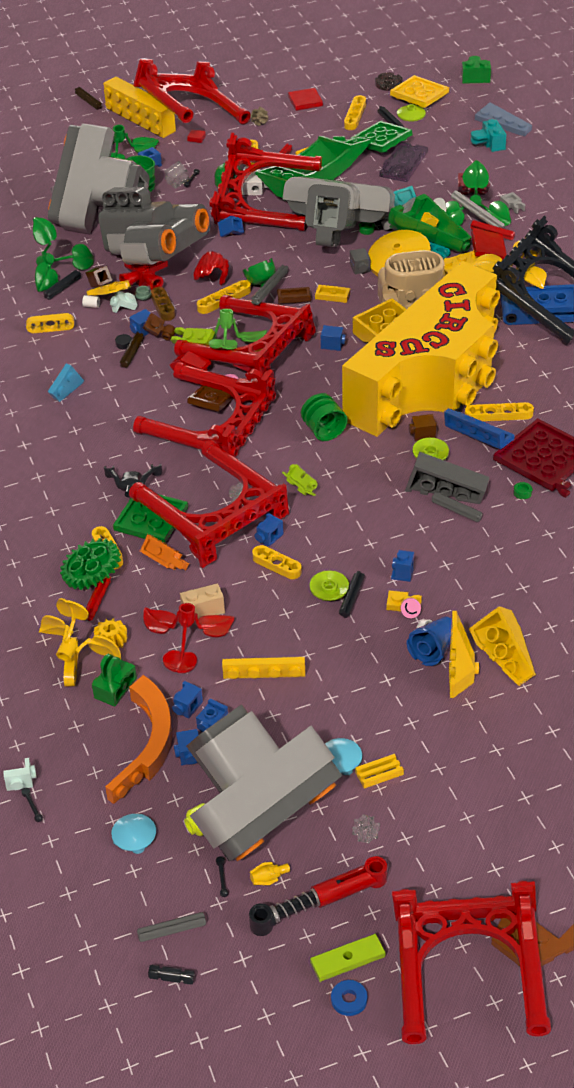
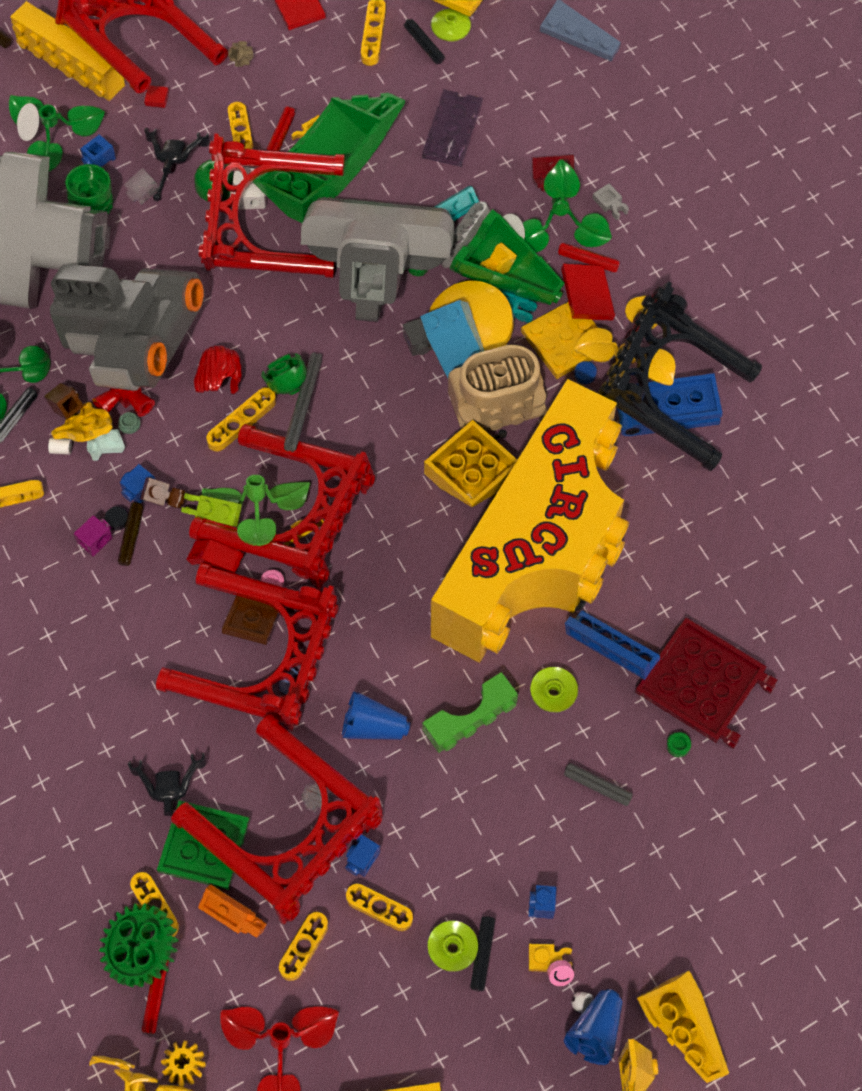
camera: 10 degrees left, 20 degrees up
dark azure wing [48,363,84,402] -> none
pearl gold beam [151,287,175,321] -> none
tan brick [180,583,225,621] -> none
blue panel [218,216,244,237] -> none
reddish brown plate [277,287,311,304] -> none
lime hinge [282,464,317,496] -> none
green wheel [300,393,347,441] -> none
yellow tile [315,284,350,303] -> none
blue brick [321,325,346,351] -> none
green plate [350,121,413,153] -> none
dark grey wedge [405,452,490,504] -> none
reddish brown brick [409,414,436,441] -> none
light grey axle [451,190,504,228] -> none
yellow beam [465,402,534,421] -> none
teal brick [471,119,507,152] -> none
none -> magenta brick [73,515,113,557]
none -> black piece [144,128,210,174]
none -> yellow beam [279,912,328,981]
none -> blue cone [342,691,410,740]
none -> dark azure slope [420,300,484,378]
none -> bright green arch [422,672,518,753]

